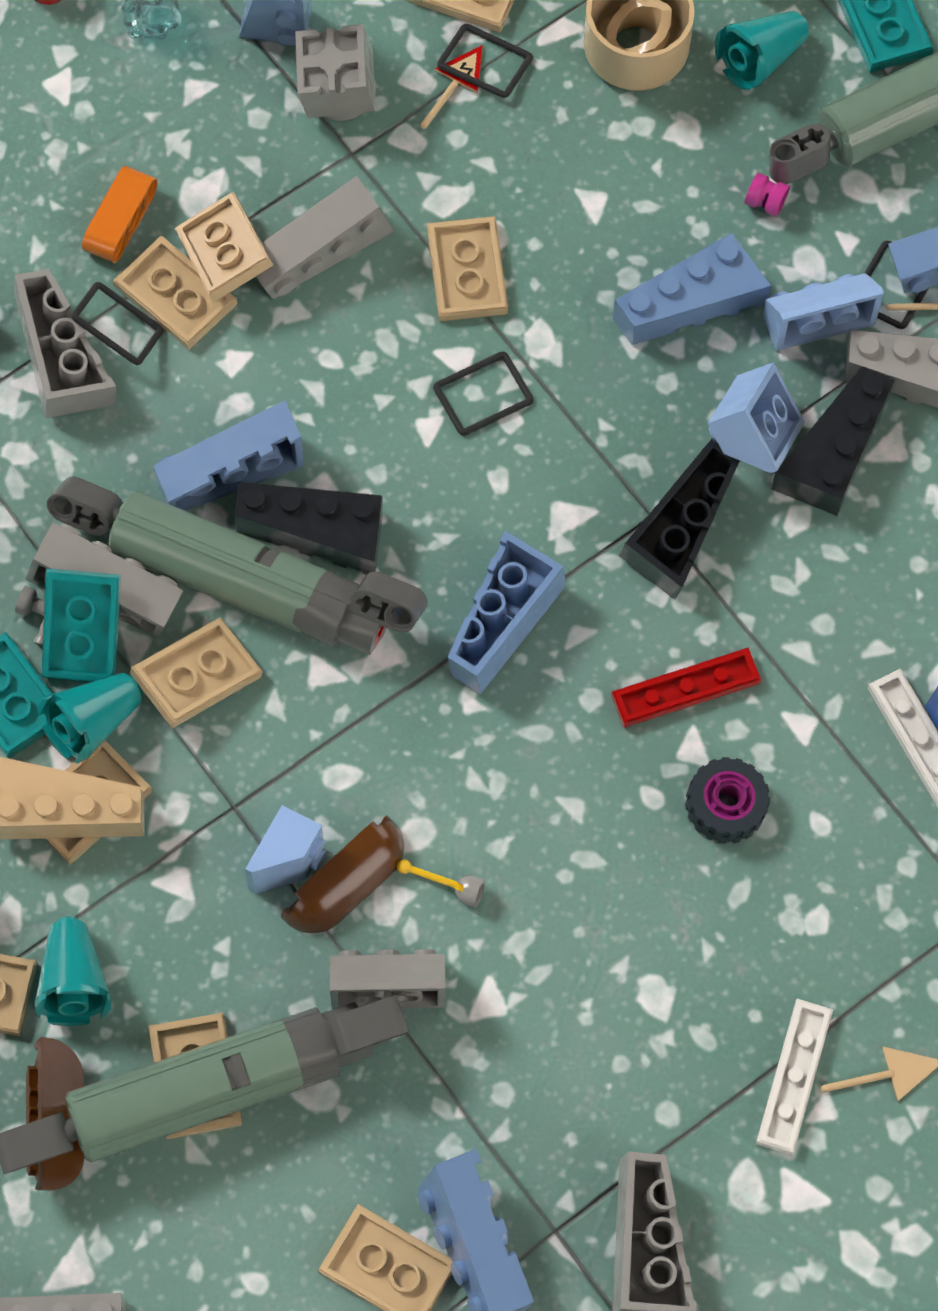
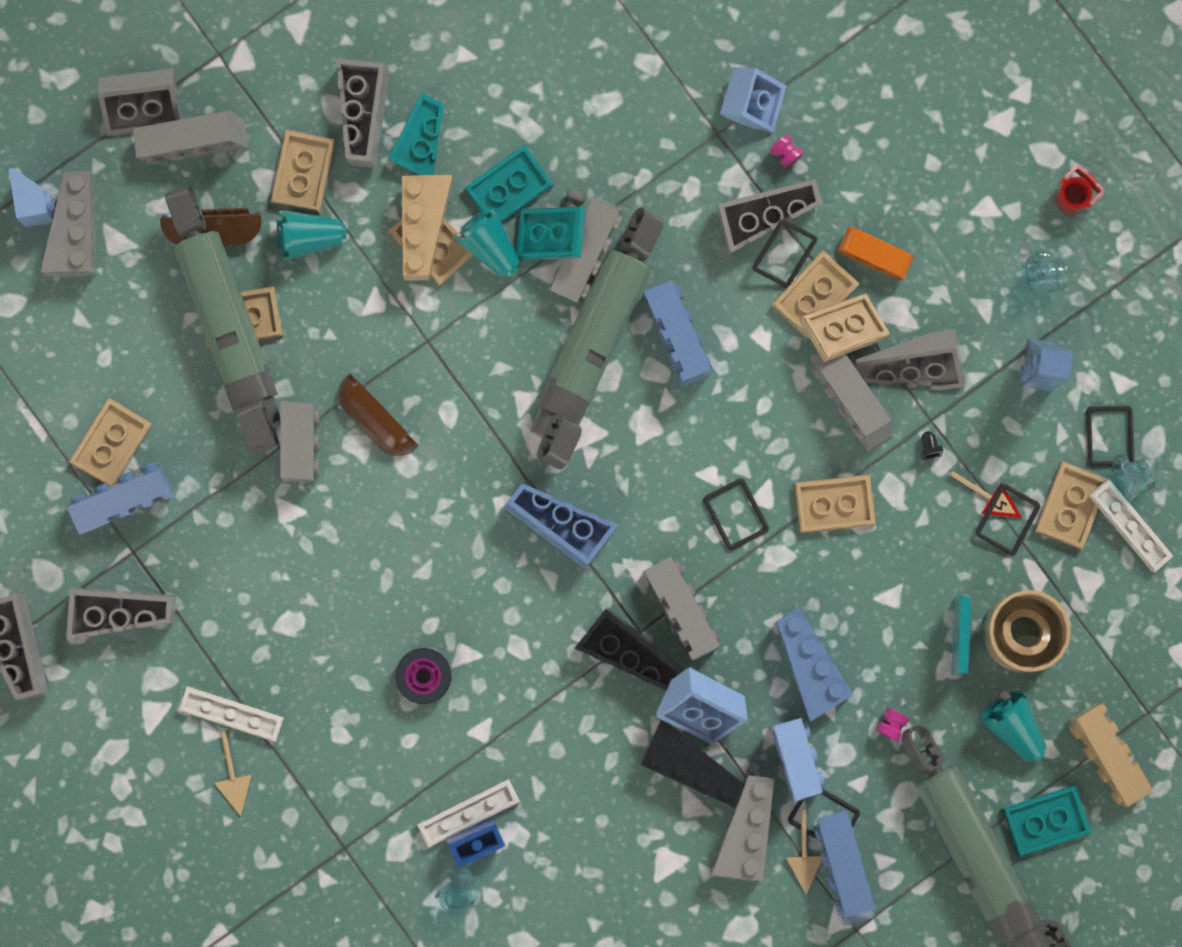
camera: 85 degrees right, 15 degrees up
tan tile [130,617,263,729] -> none
black wedge [234,482,383,575] -> none
light blue slope [245,805,327,894] -> none
light grey piece [295,24,376,121] -> none
hinge [397,859,486,908] -> none
red tile [611,647,761,728] -> none
none -> light grey wedge [643,557,720,662]
none -> light grey wedge [856,329,965,390]
none -> black piece [921,431,944,461]
none -> teal tile [951,596,971,675]

